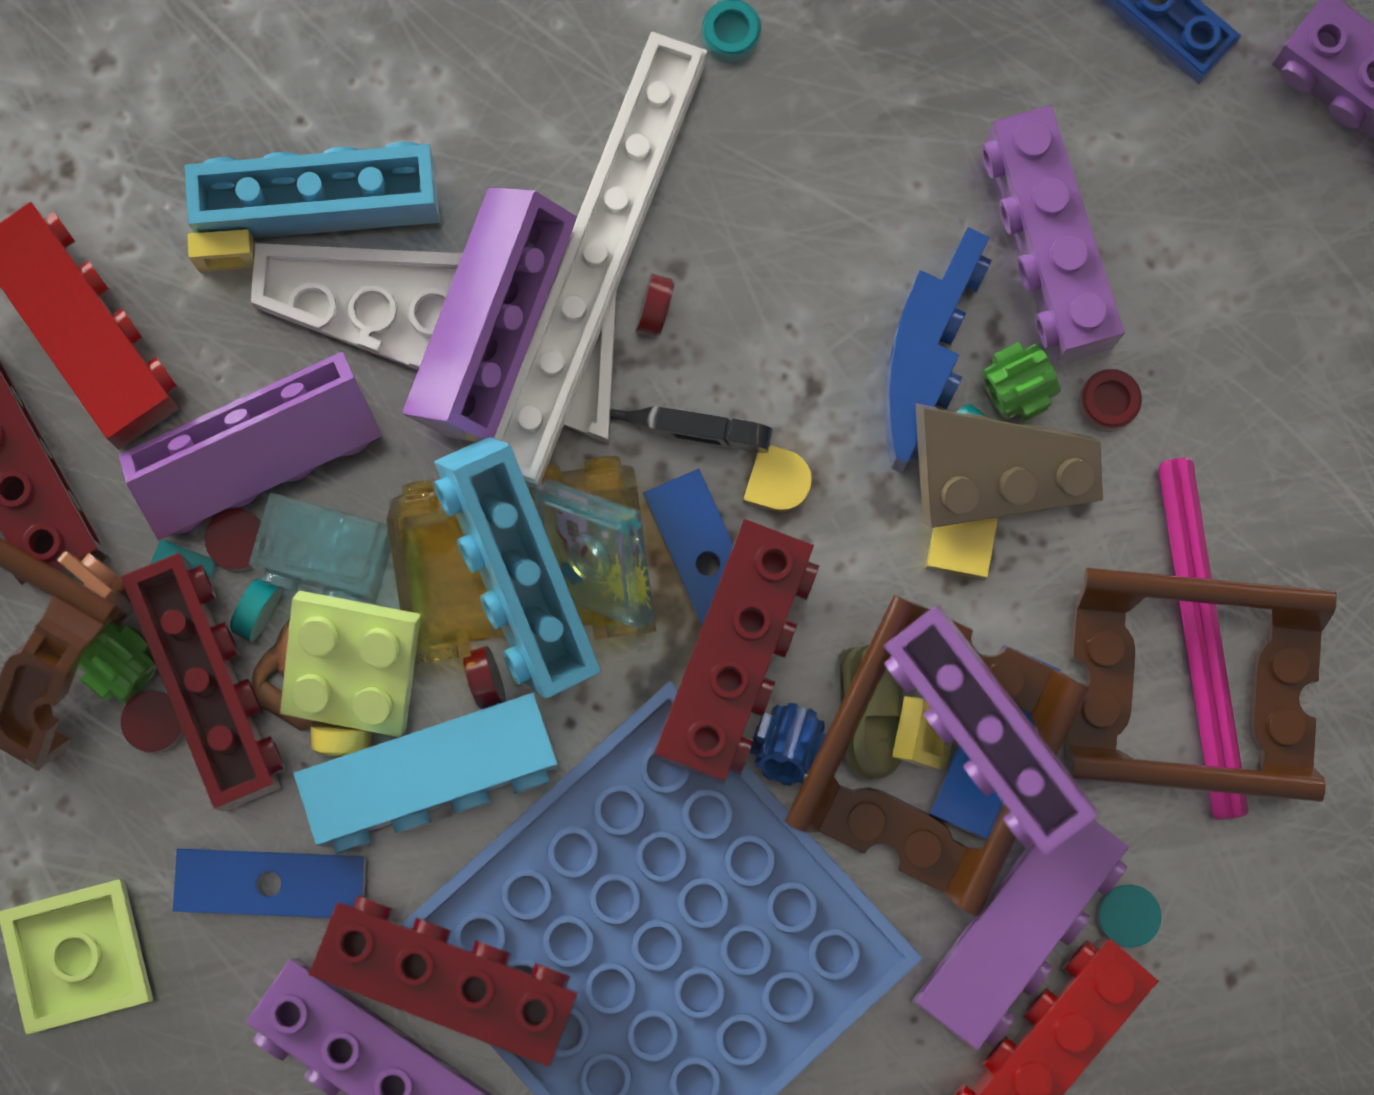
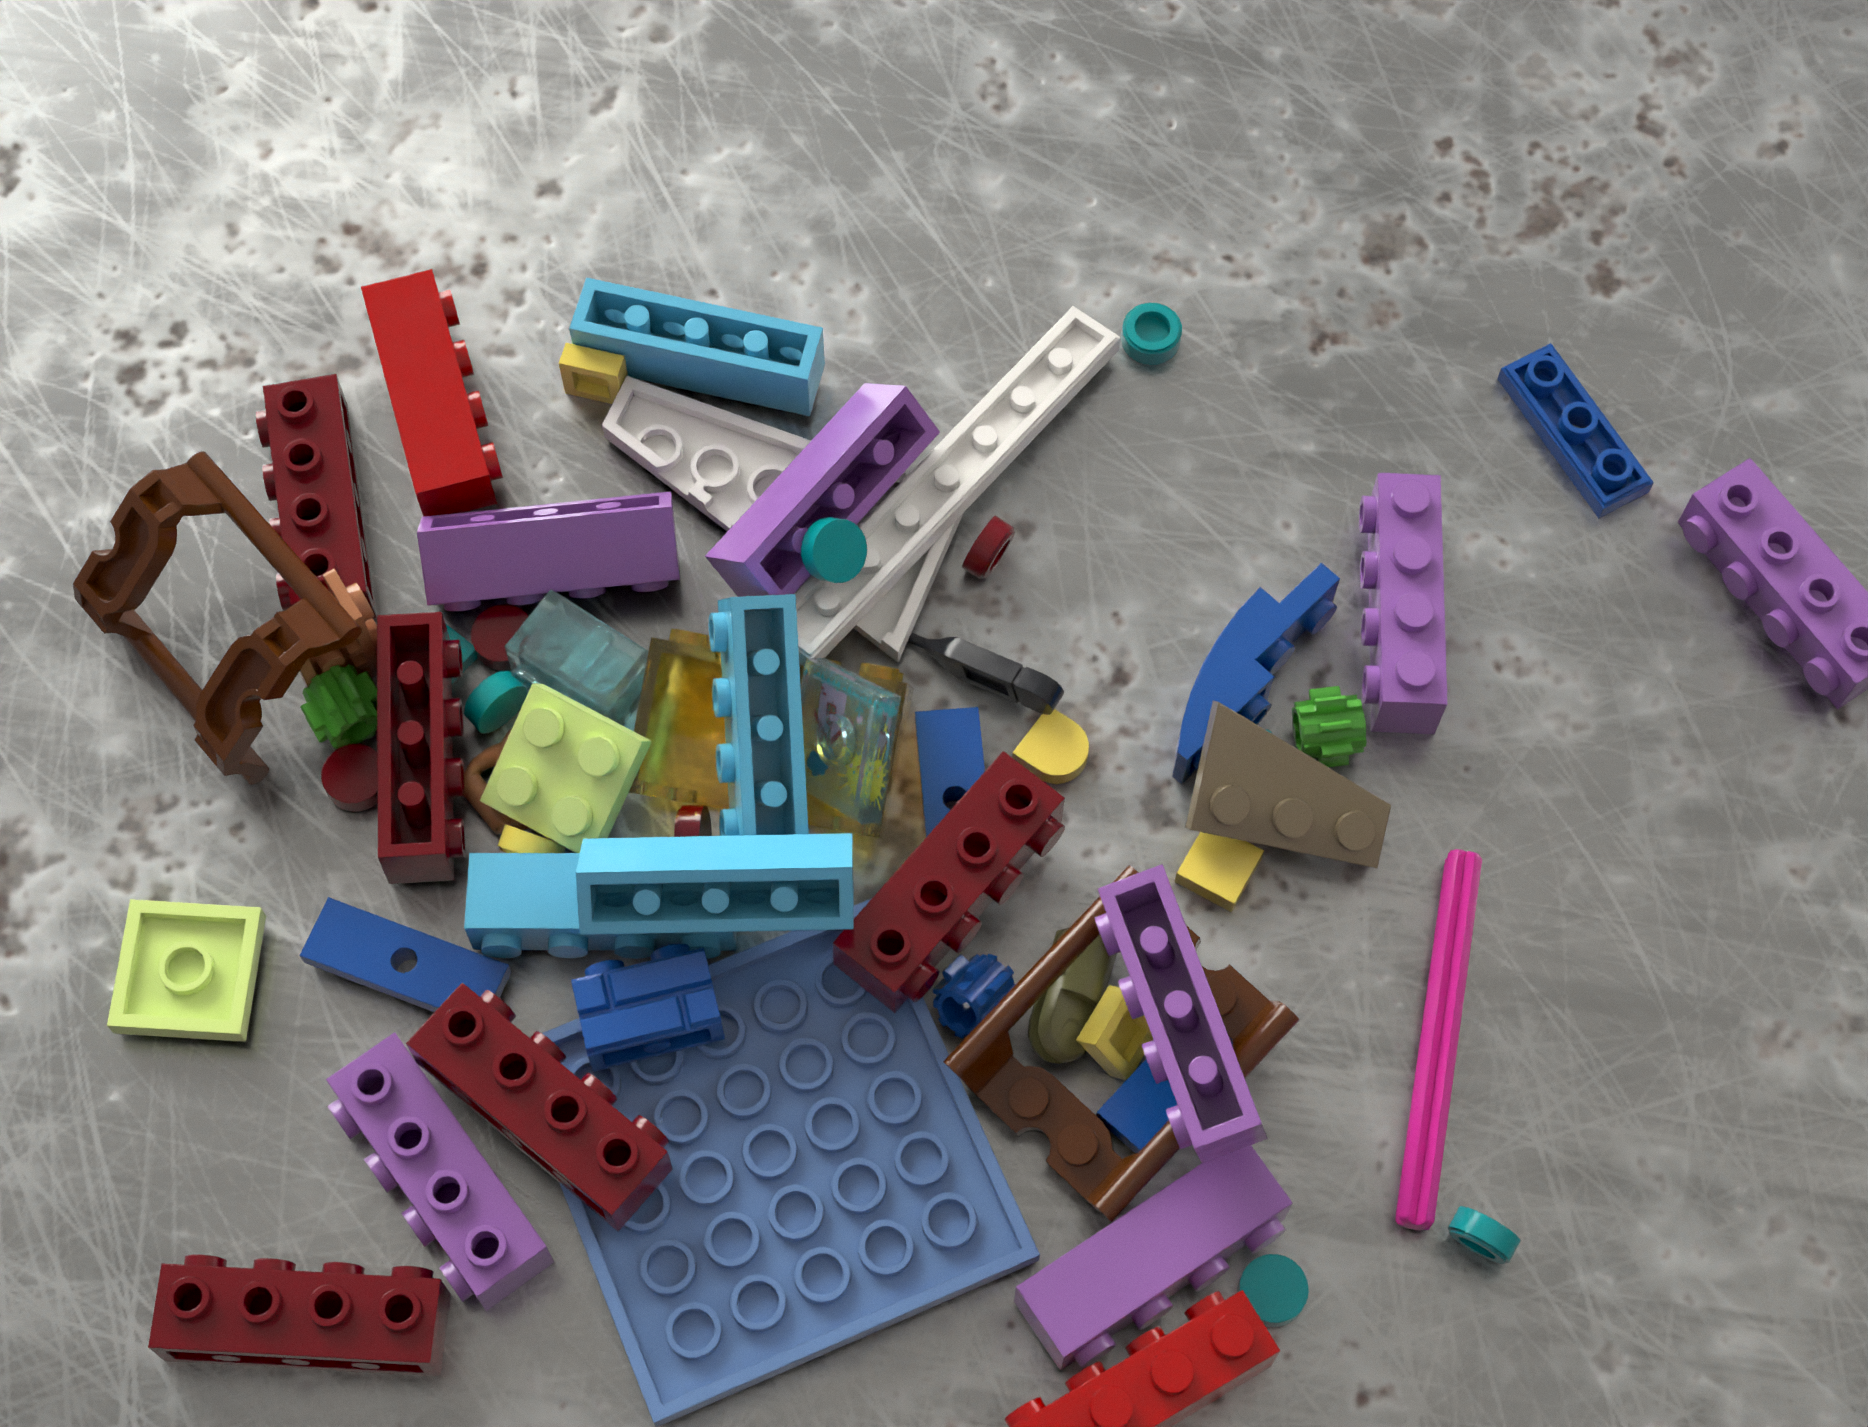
camera: 20 degrees right, 15 degrees down
reddish brown piece [1064,567,1337,802] -> none
dark red tile [1078,369,1142,432] -> none
none -> blue brick [571,944,725,1072]
none -> medium azure brick [576,833,854,935]
none -> teal tile [801,517,867,583]
none -> teal tile [1448,1206,1521,1264]

